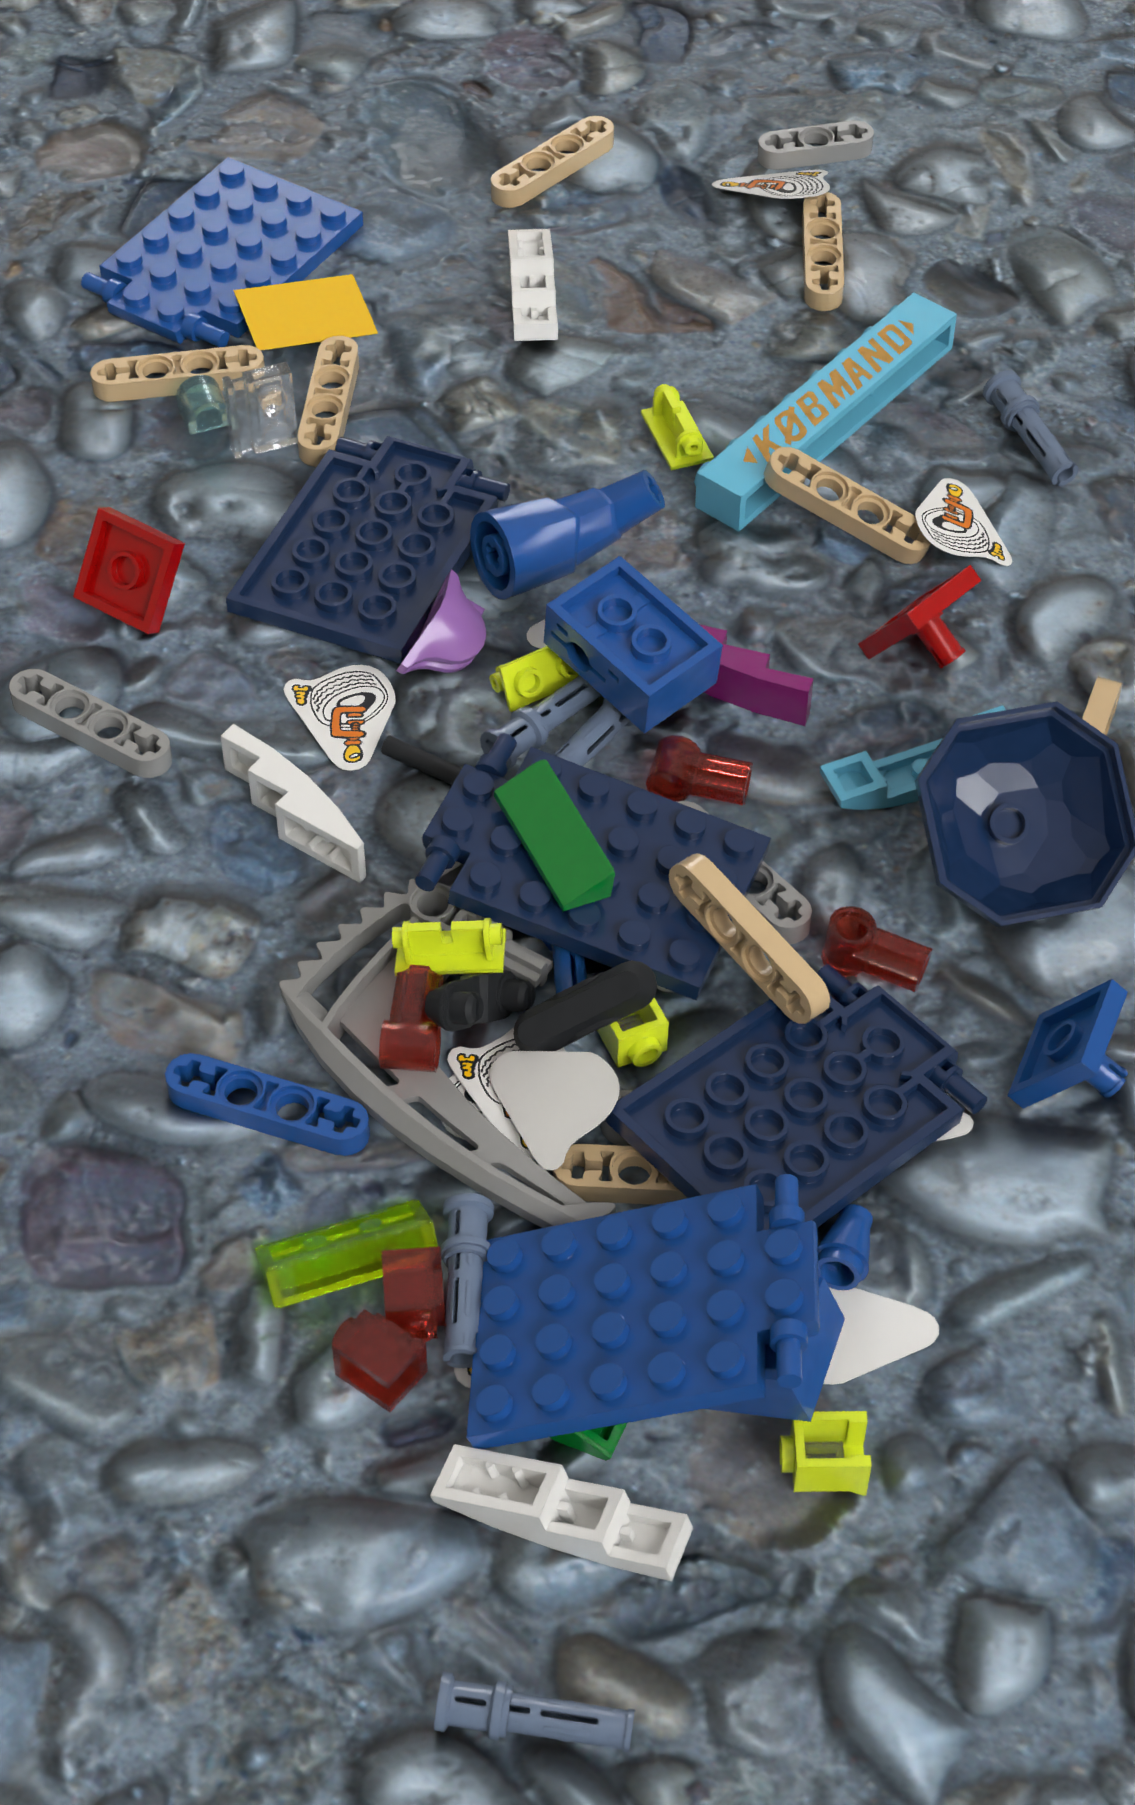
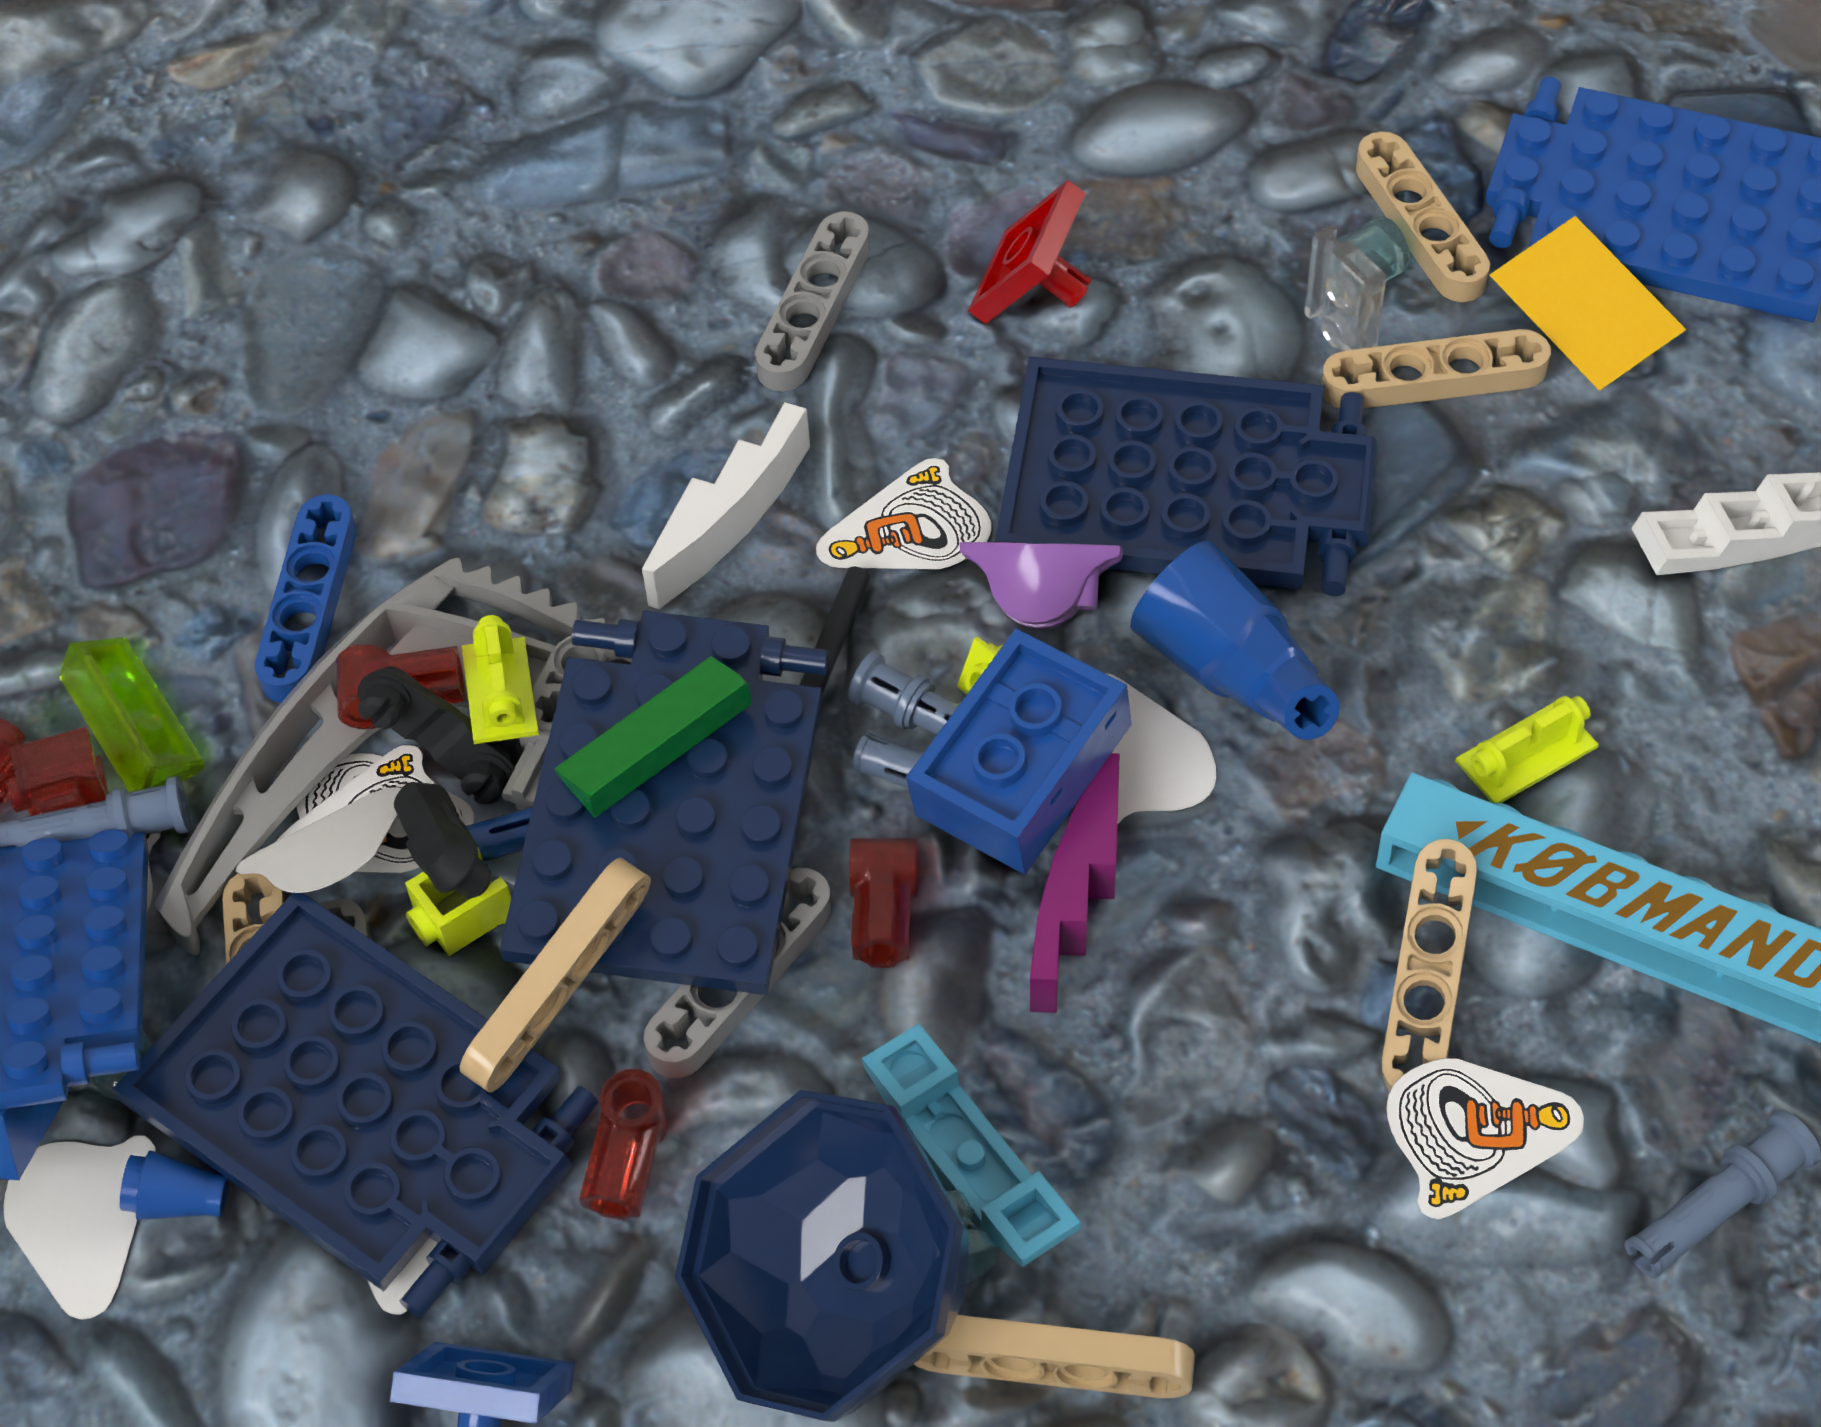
camera: 80 degrees right, 5 degrees up
red tile [858,565,982,669] -> none

